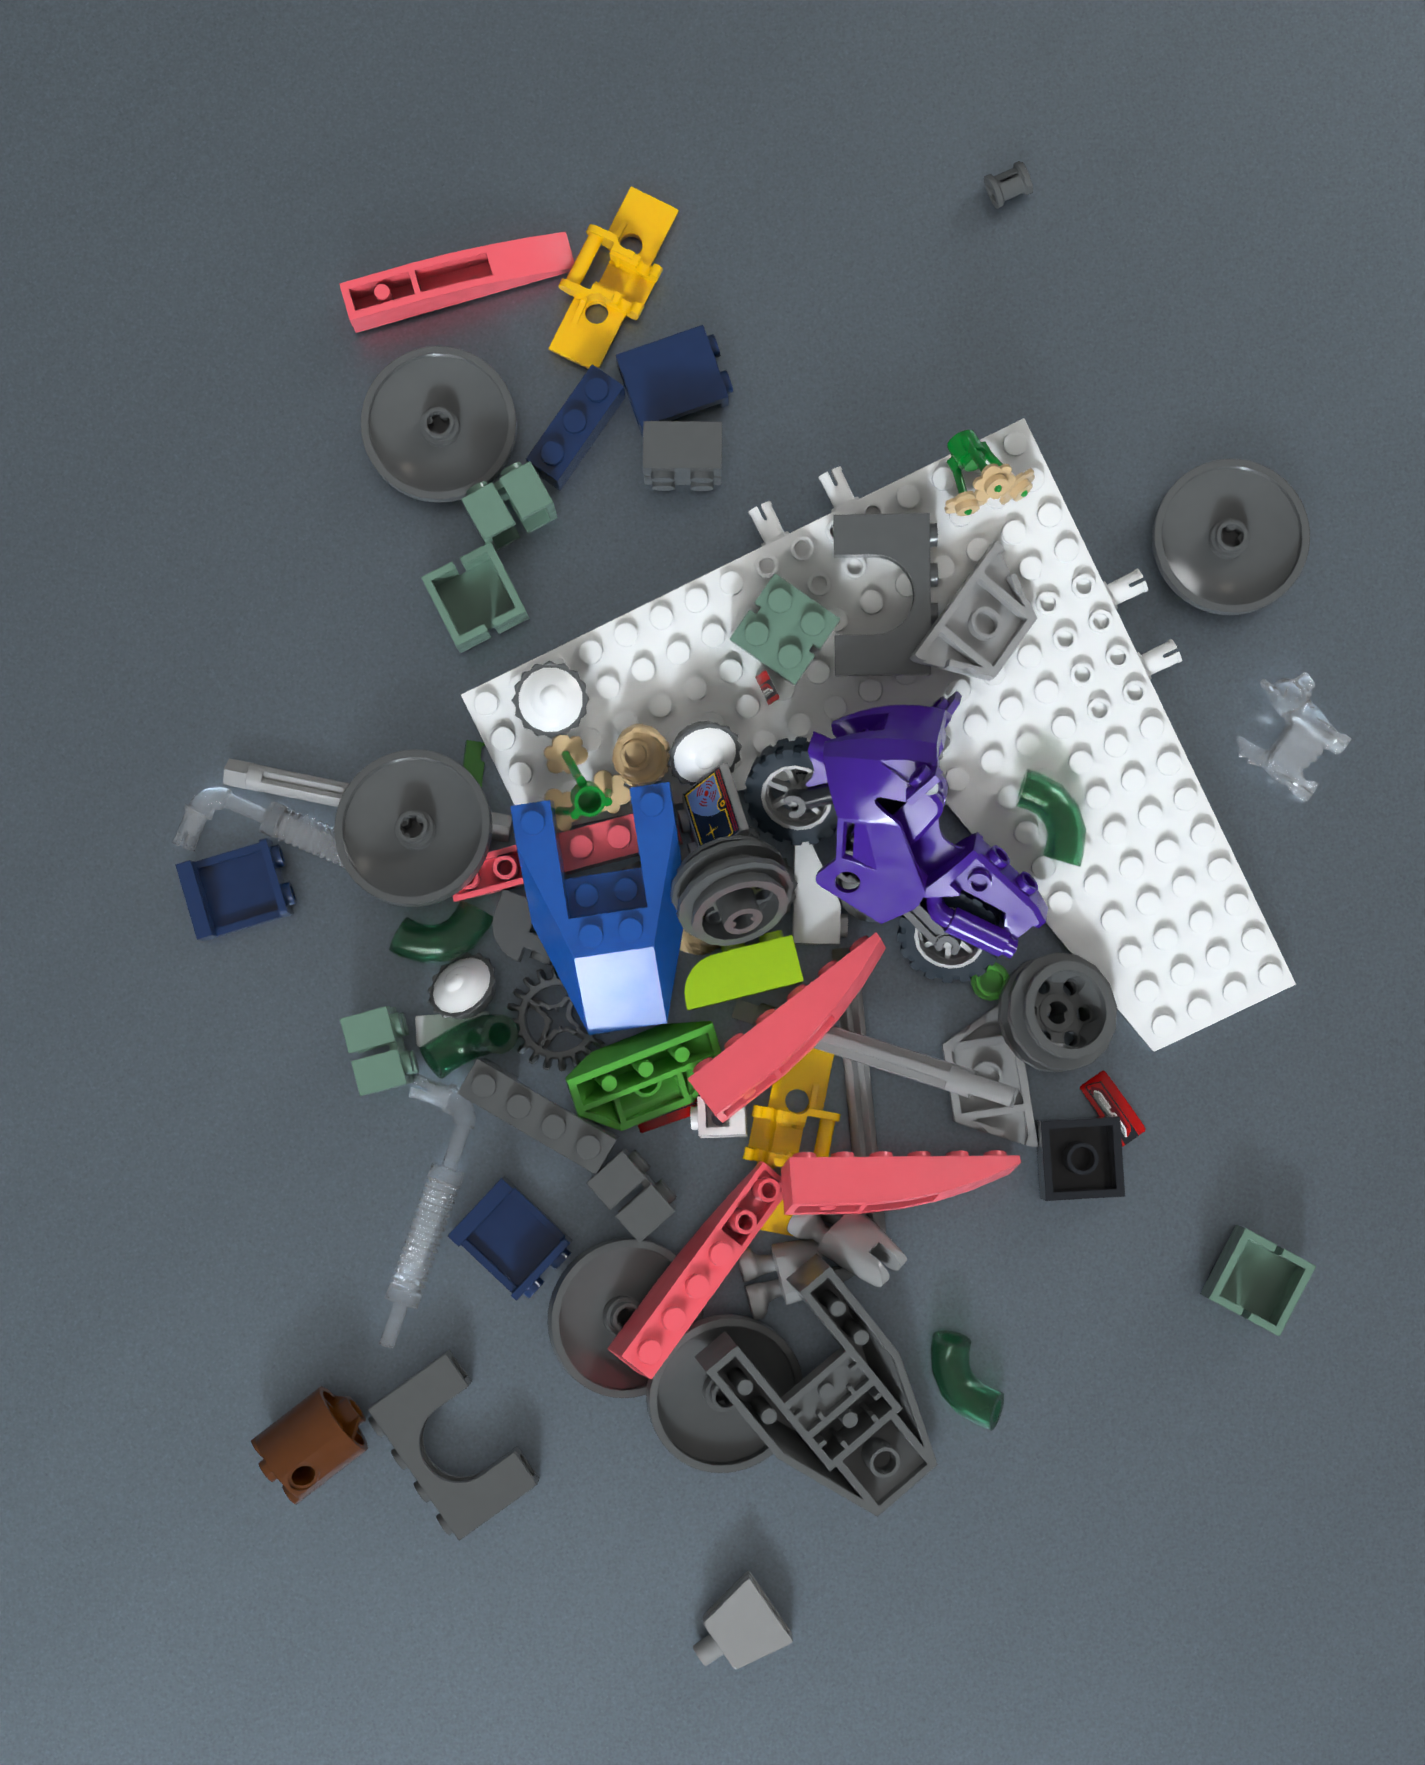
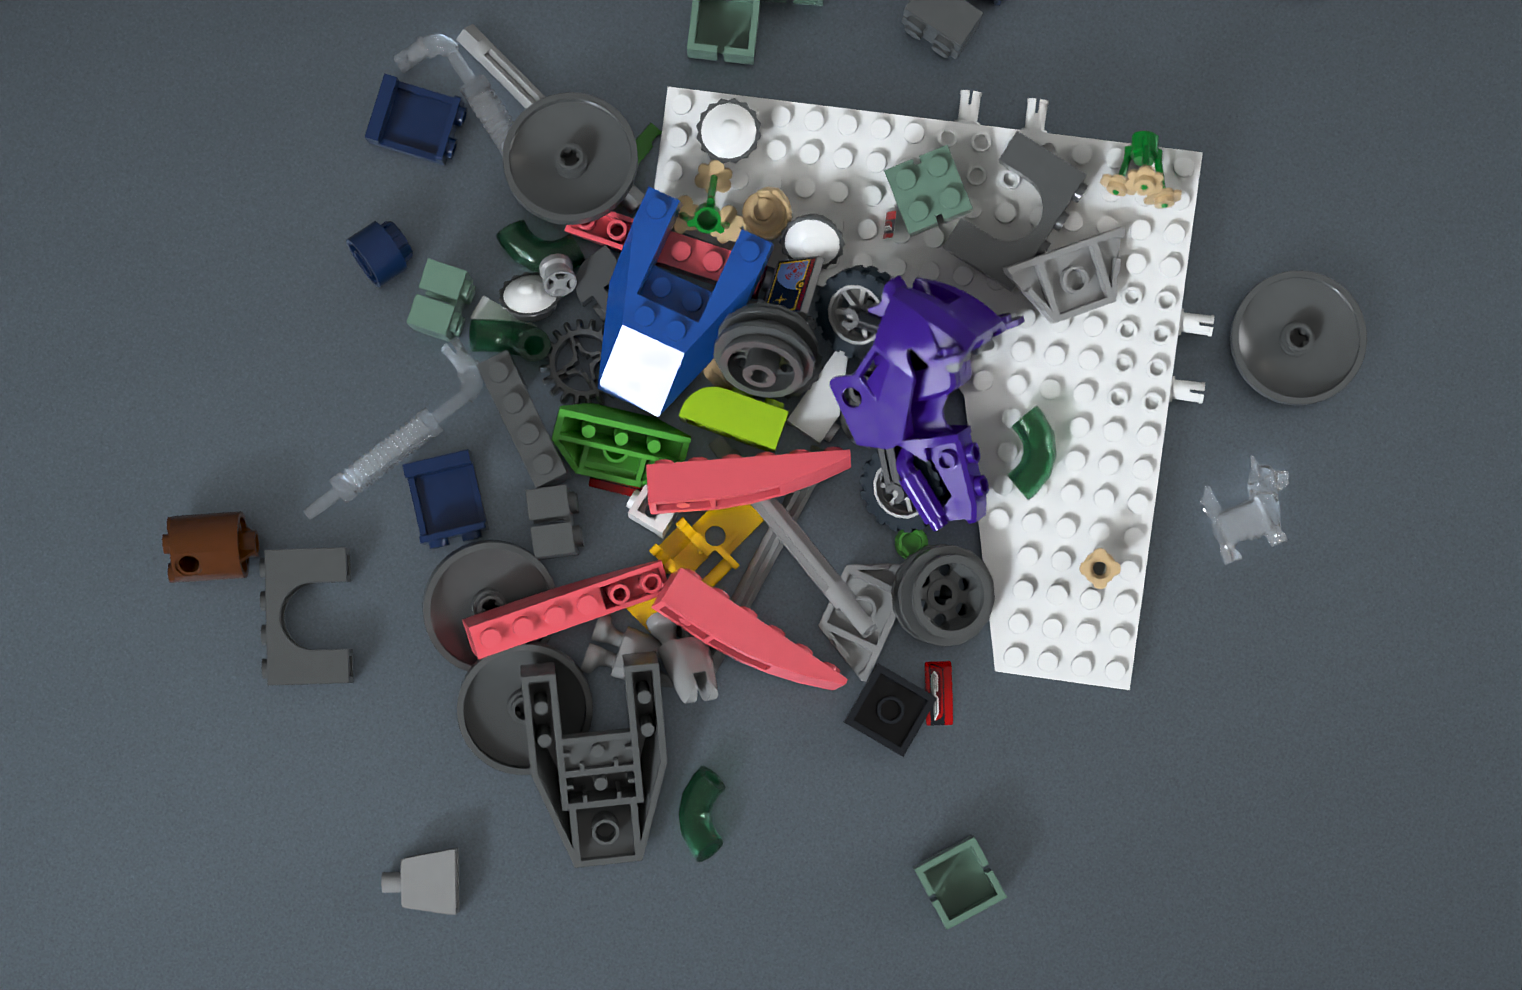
camera: 35 degrees right, 0 degrees up
none -> dark blue piece [346,221,413,288]
none -> light grey wheel [539,253,577,297]
none -> tan brick [1079,548,1121,589]

